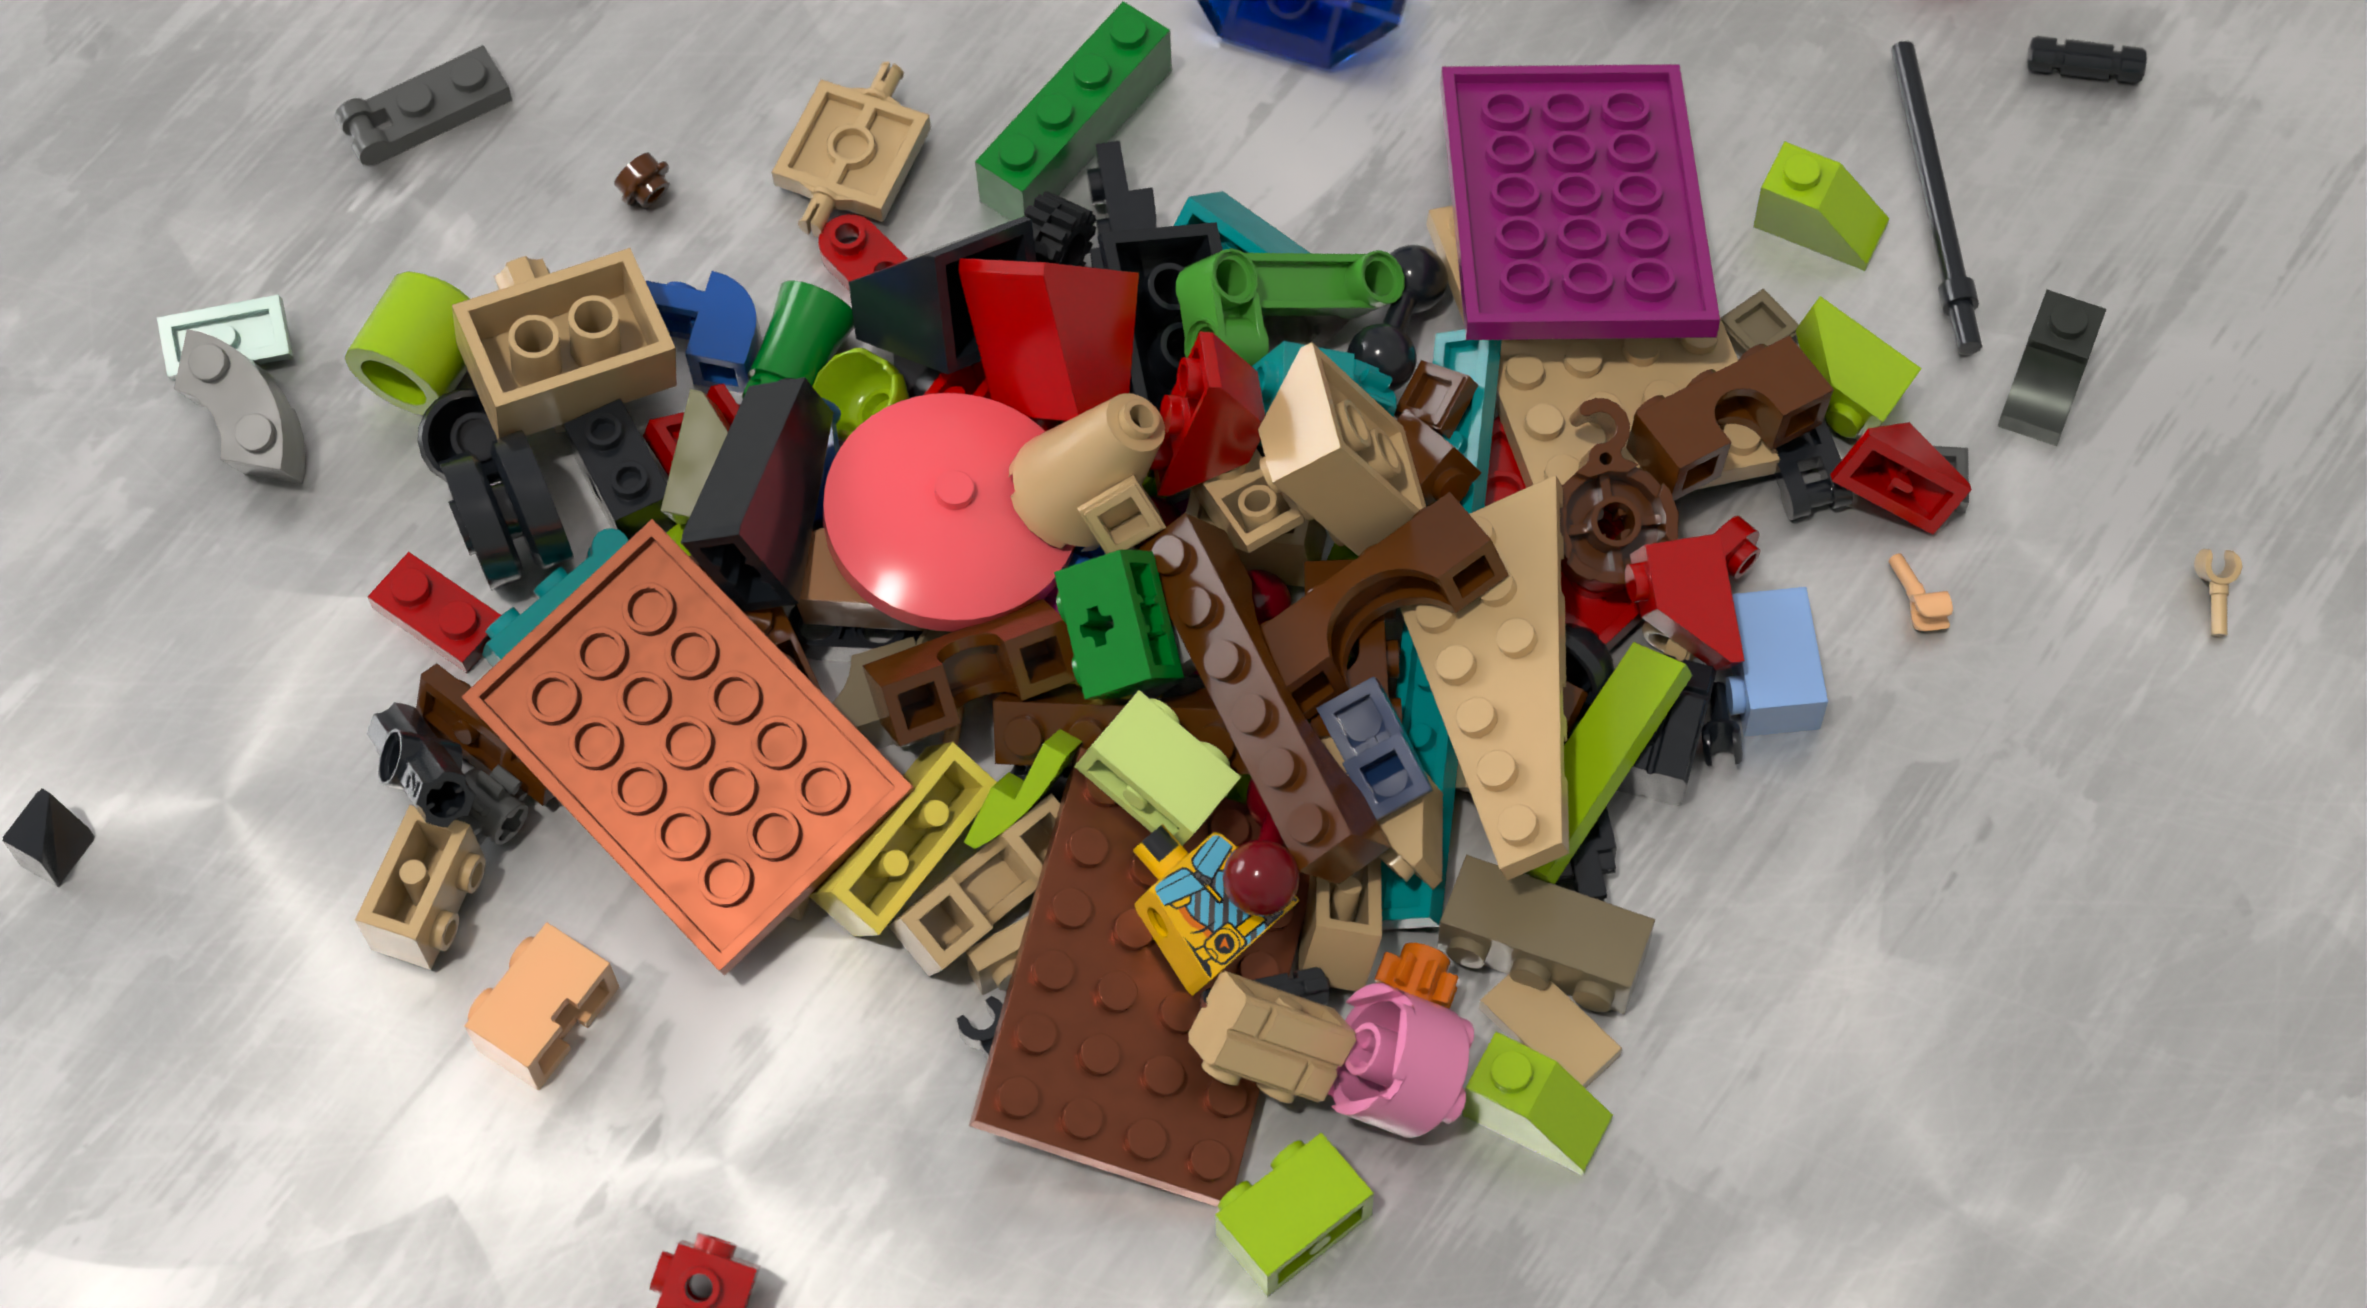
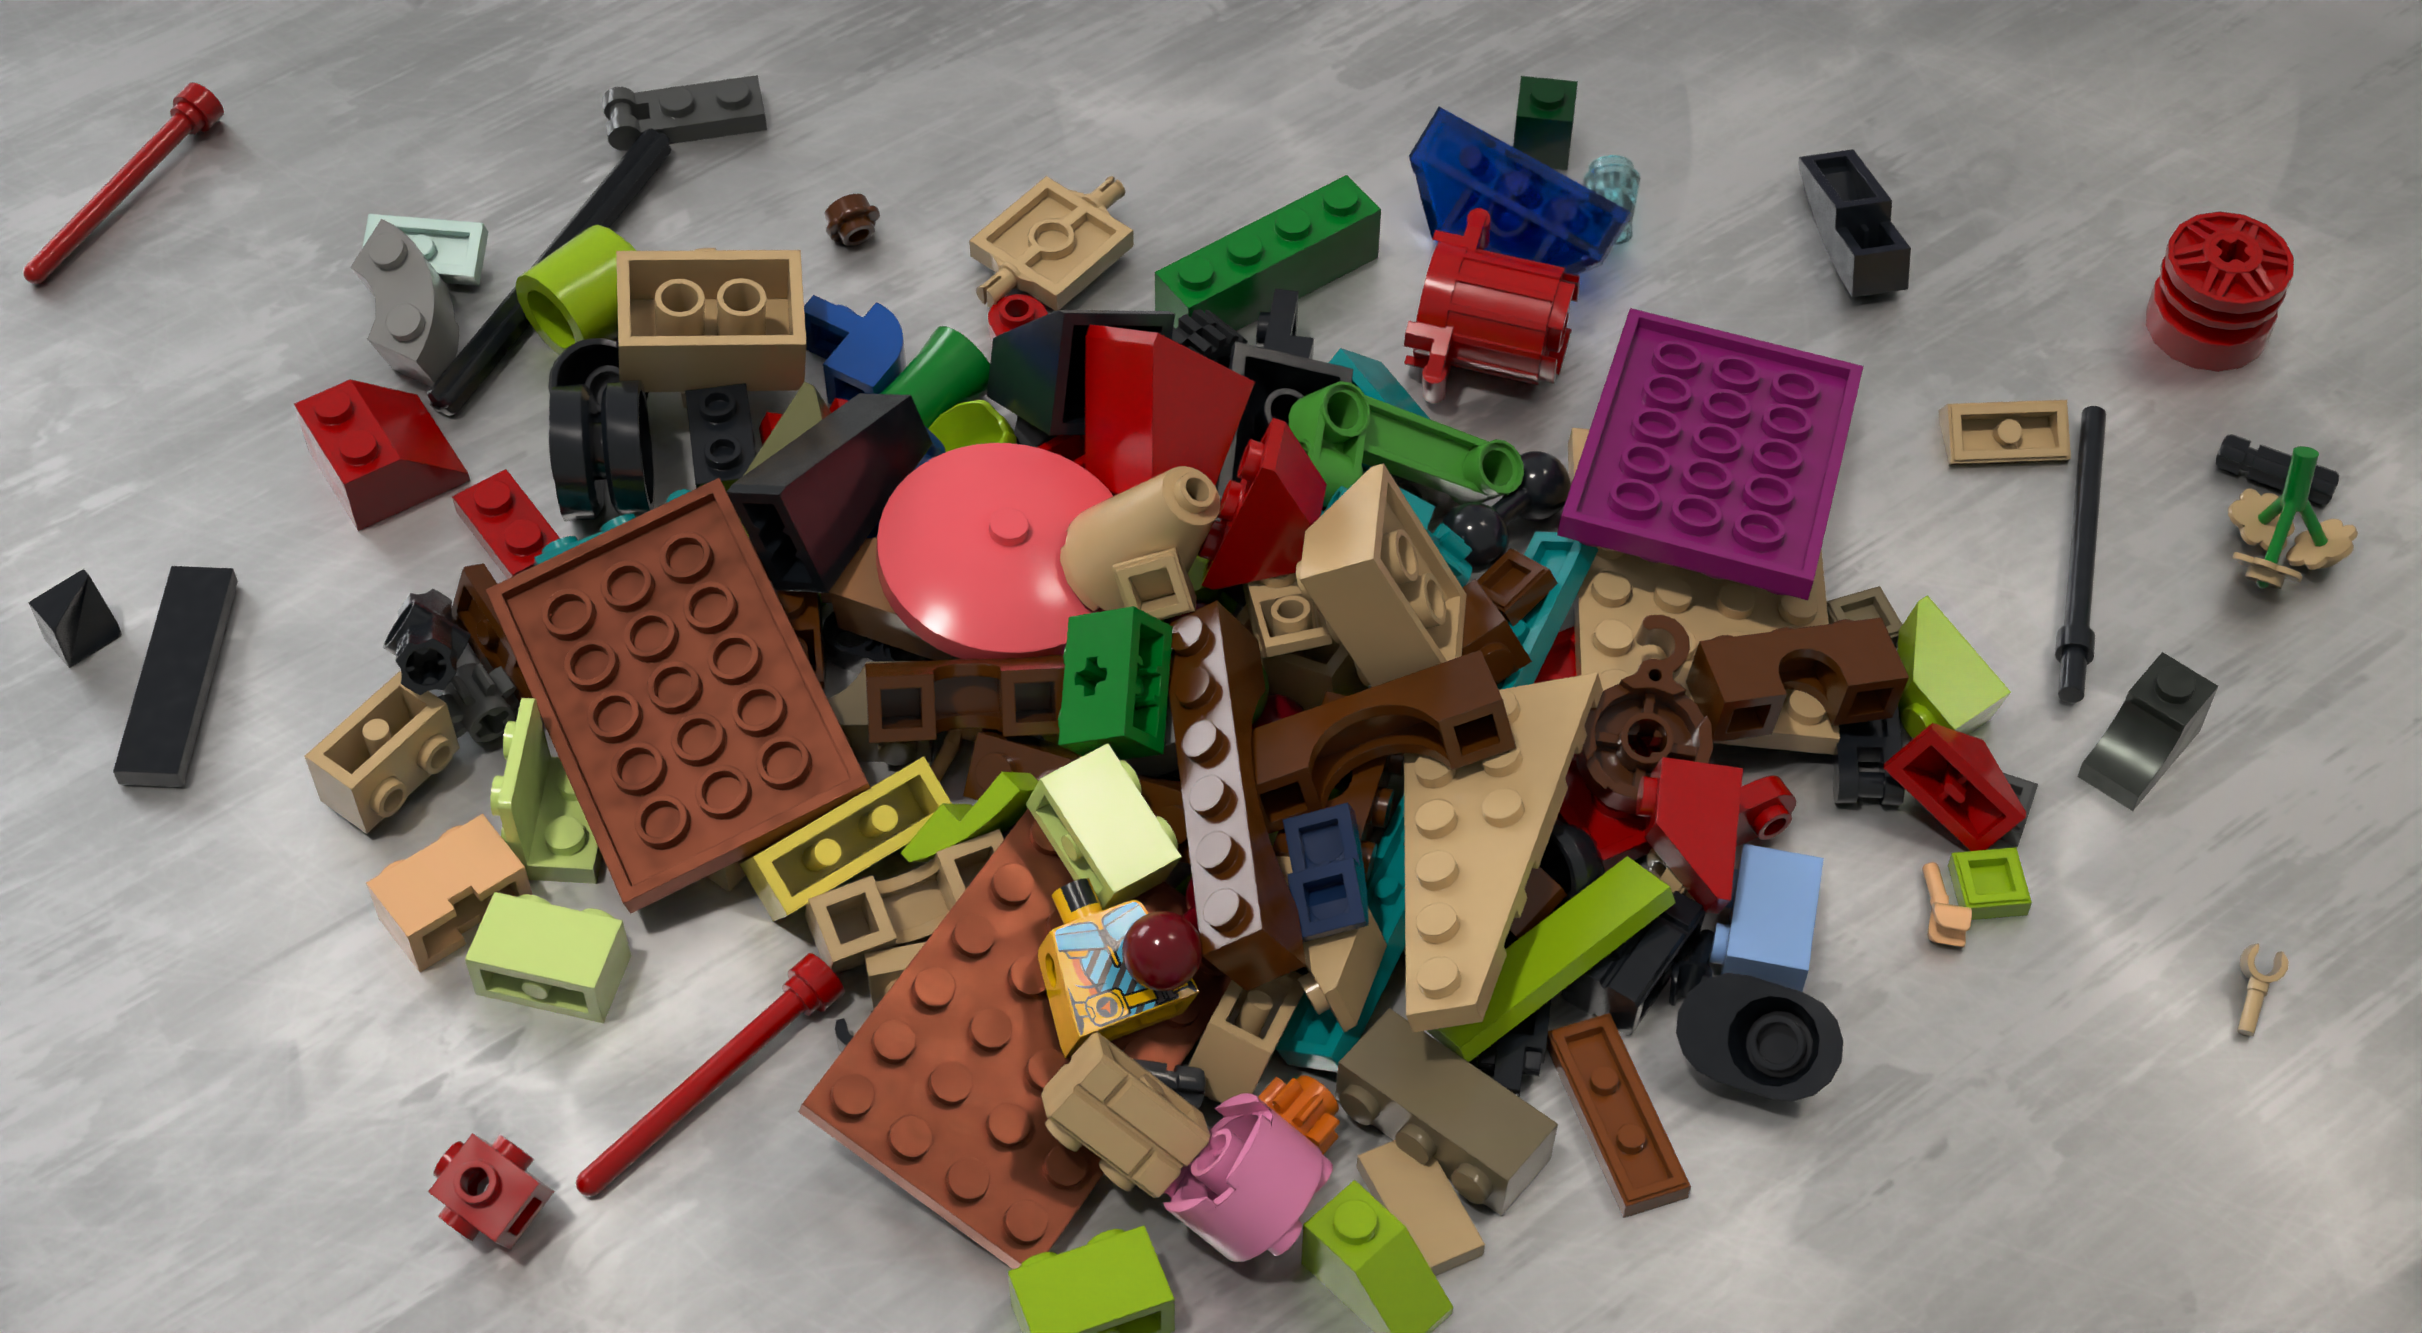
camera: 15 degrees right, 10 degrees down
lime slope [1753,141,1890,271] -> none
none -> black tile [113,566,238,787]
none -> red slope [294,379,470,531]
none -> black axle [427,128,671,416]
none -> yellowish green brick [465,892,631,1023]
none -> yellowish green bracket [490,698,602,884]
none -> red piece [576,953,845,1197]
none -> red container [1404,208,1580,404]
none -> dark orange tile [1546,1013,1691,1218]
none -> black piece [1676,973,1844,1102]
none -> tan slope [1938,400,2071,465]
none -> lime tile [1948,847,2032,920]
none -> tan plant [2228,446,2358,589]

